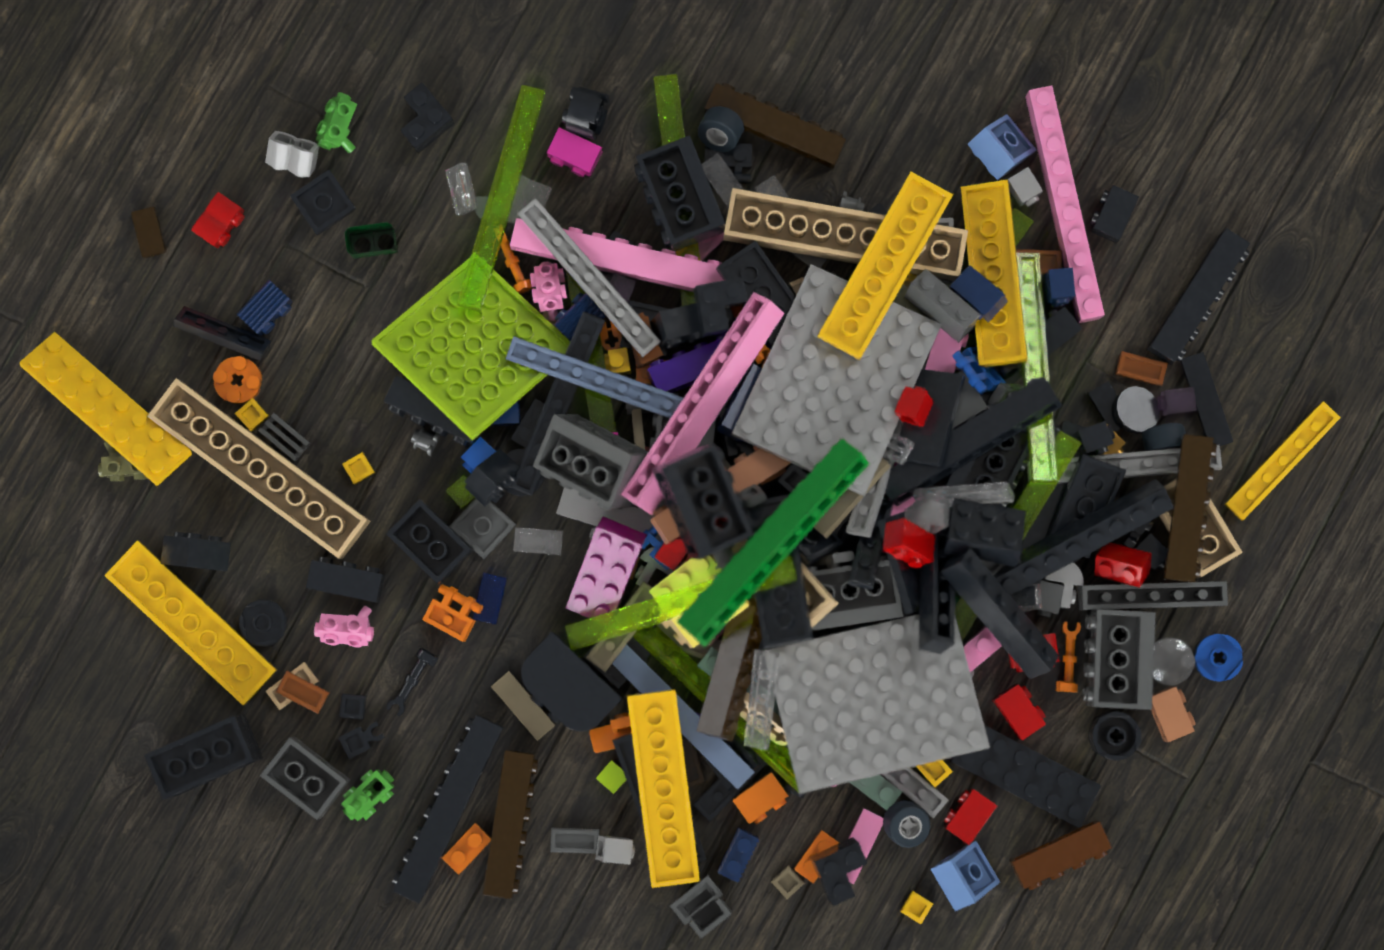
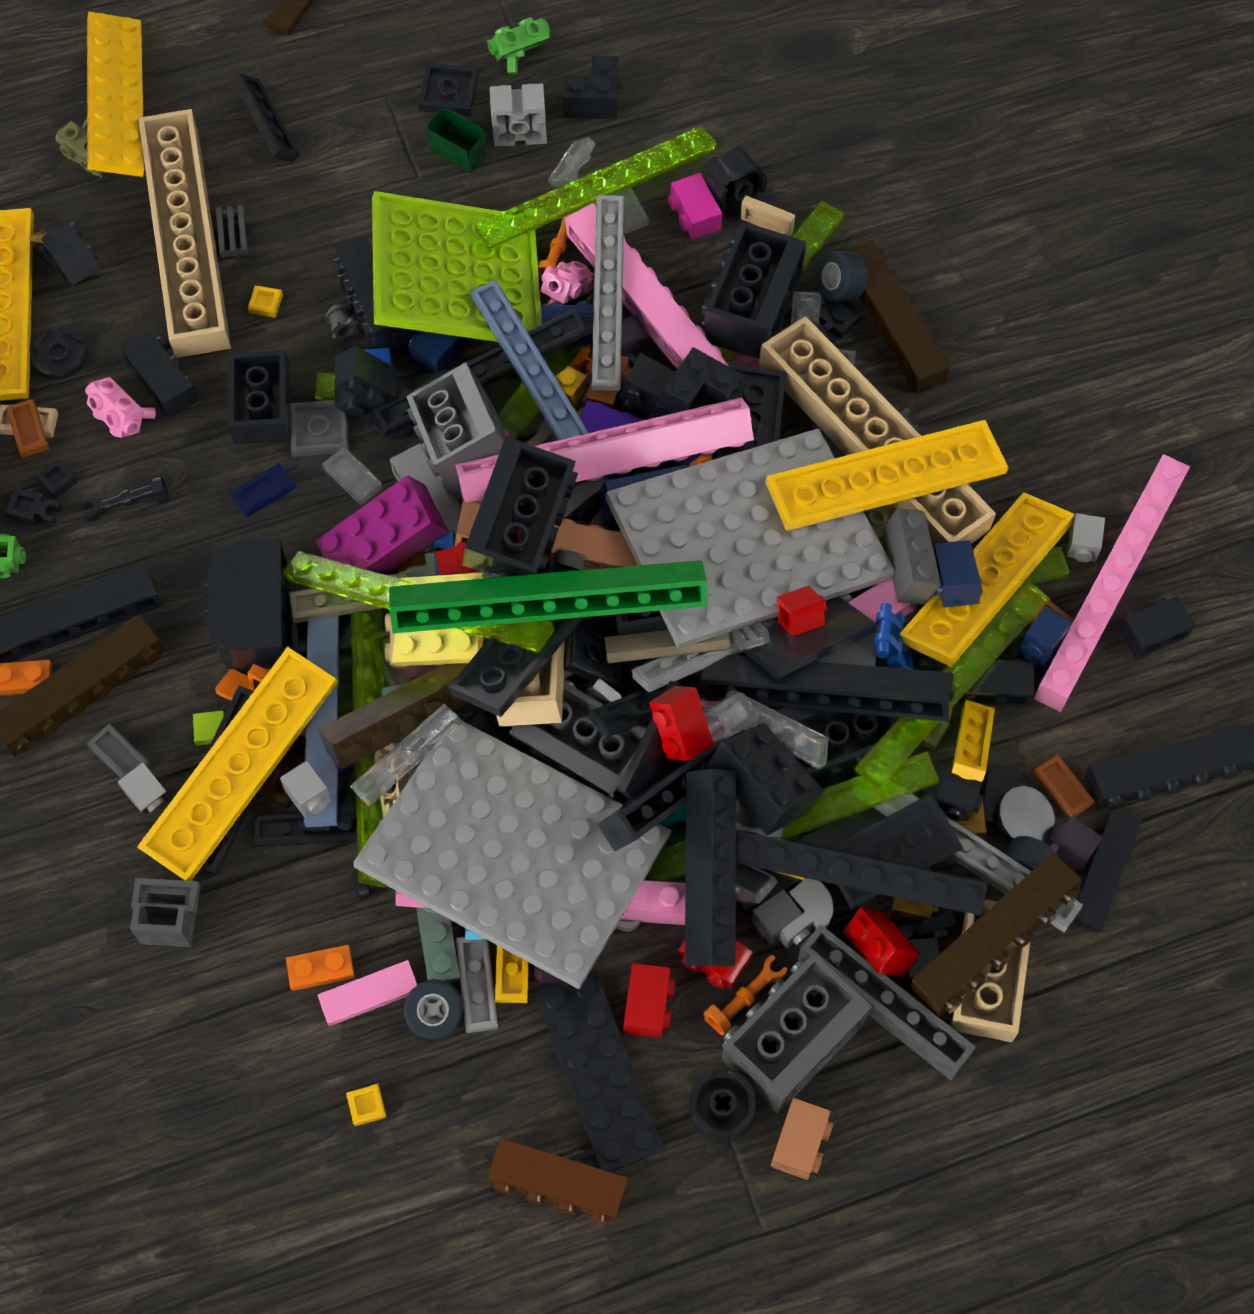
camera: 40 degrees right, 20 degrees down
red brick [191,192,245,249] -> none
orange plate [213,356,262,404] -> none
yellow tile [234,398,269,432] -> none
dark blue brick [237,280,293,336] -> none
light grey brick [265,131,319,177] -> none
orange plate [422,584,483,642] -> none
dark tan tile [491,671,556,741] -> none
dark blue brick [717,827,759,882] -> none
orange brick [732,772,788,824] -> none
dark tan tile [771,865,805,899] -> none
black brick [810,837,868,906] -> none
medium blue slope [931,841,1000,911] -> none
red brick [943,788,997,845] -> none
medium blue slope [968,114,1036,180] -> none
clear dish [1153,637,1195,686] -> none
blue plate [1193,634,1243,682] -> none
yellow plate [1224,401,1341,521] -> none
none -> light grey brick [280,761,331,818]
none -> light grey brick [490,84,547,147]
none -> tan tile [741,196,795,236]
none -> yellow plate [952,700,995,782]

